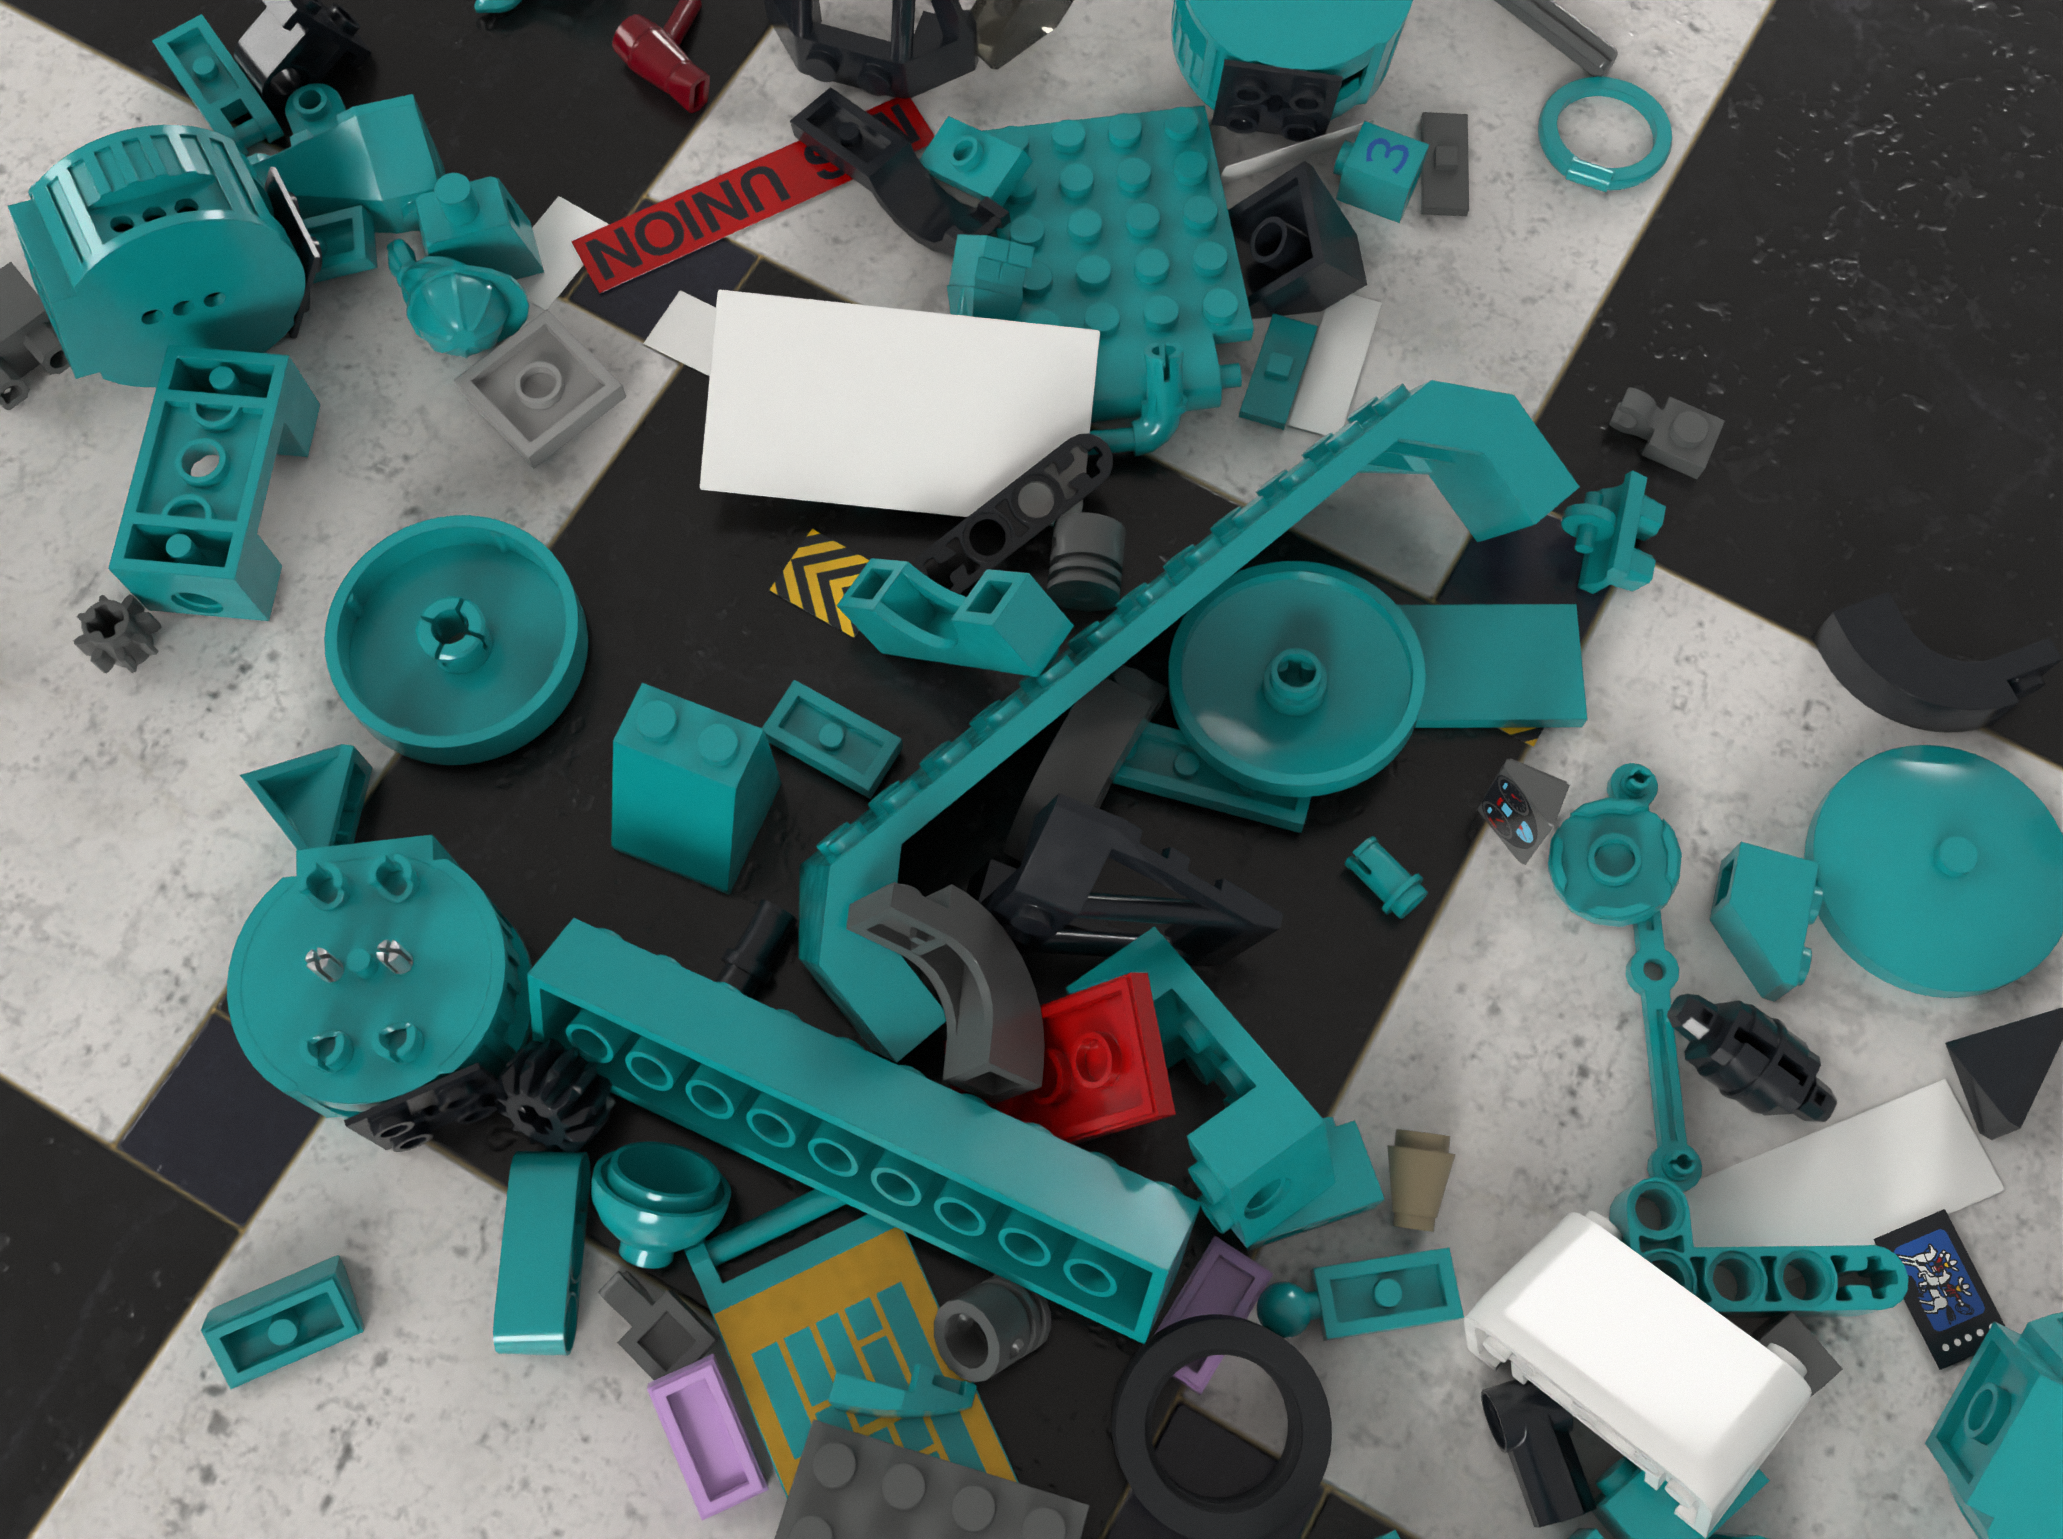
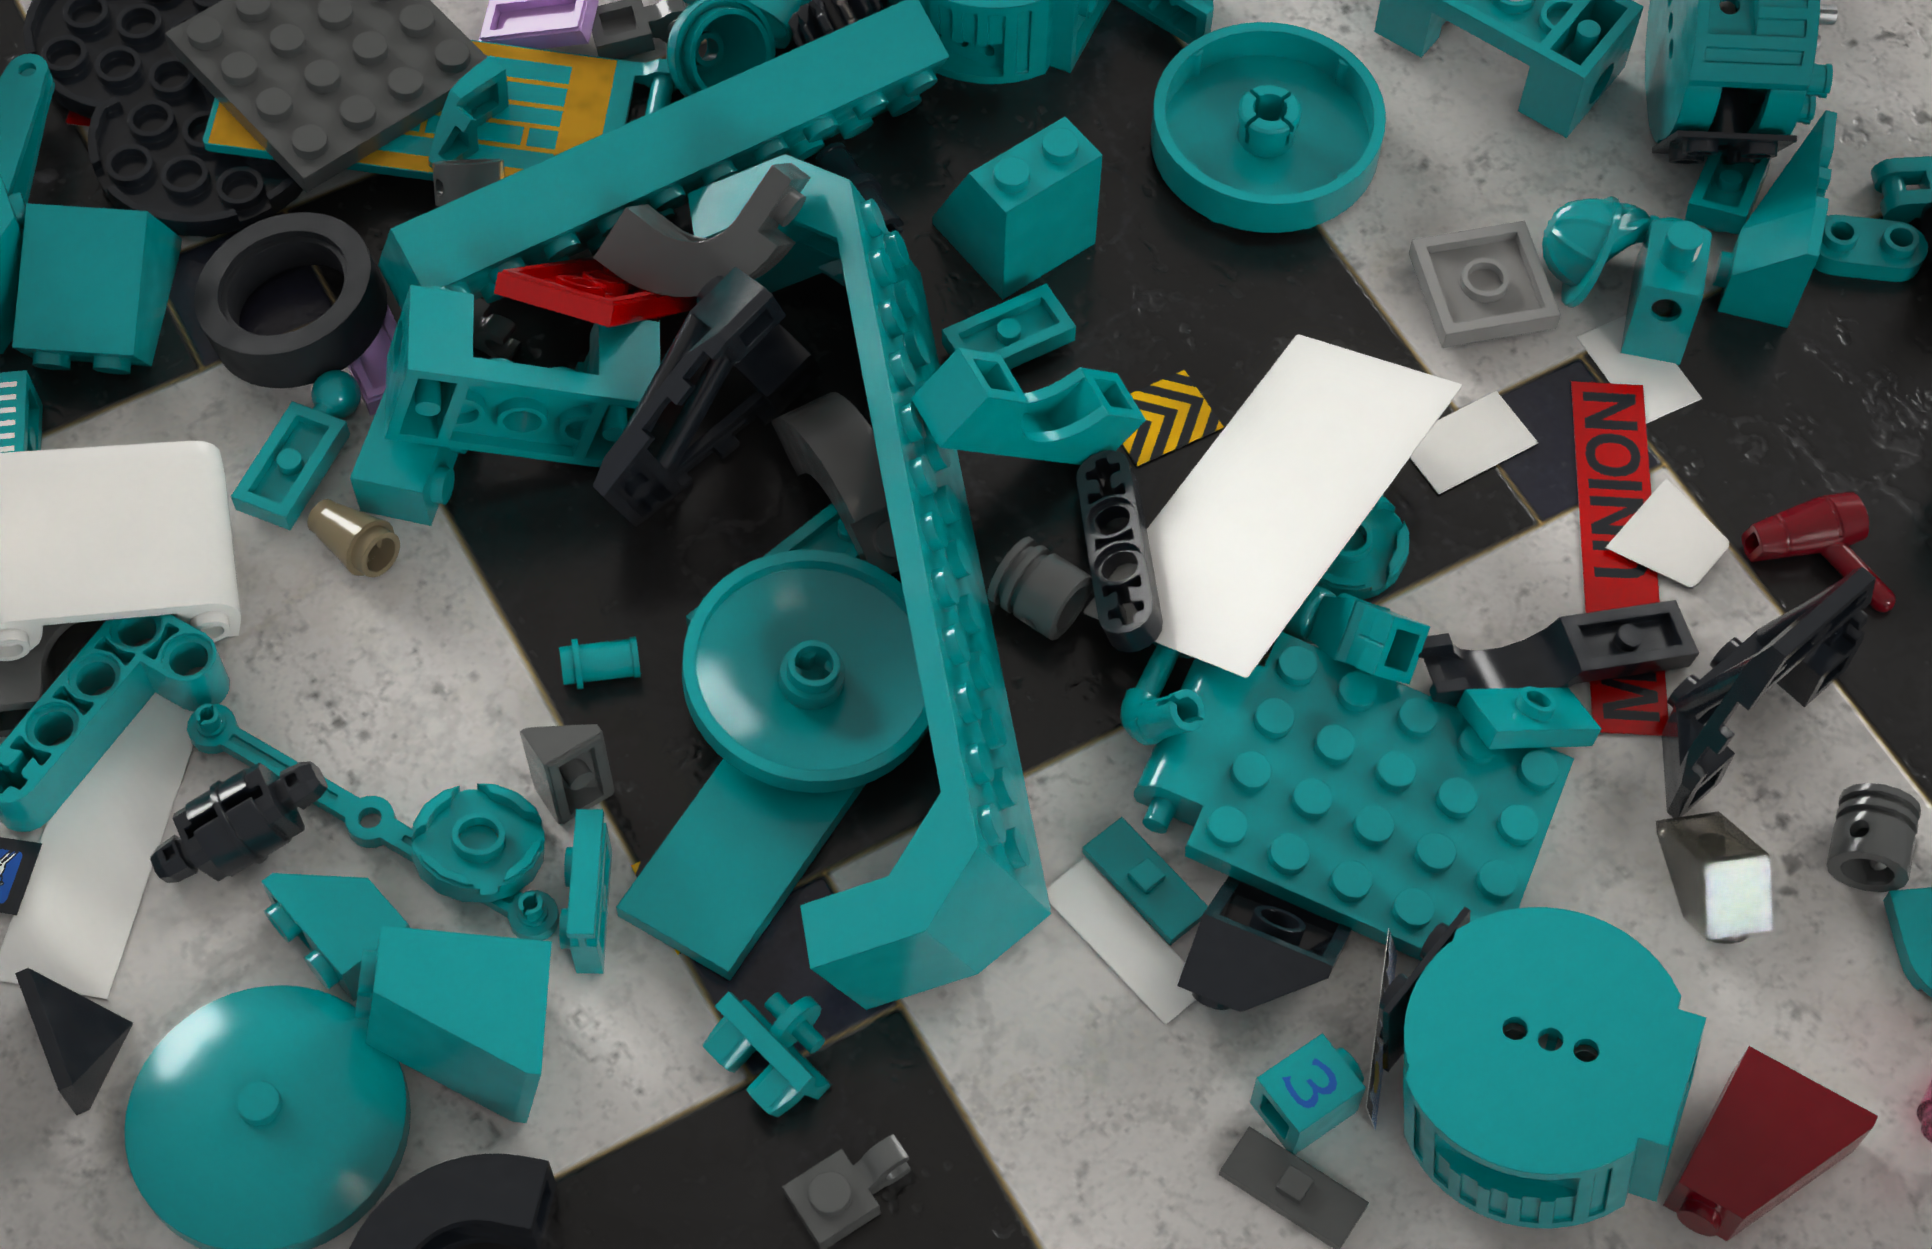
camera: 120 degrees right, 10 degrees down
none -> teal slope [354,926,552,1123]
none -> teal plate [559,809,612,974]
none -> white sticker [1605,478,1729,588]

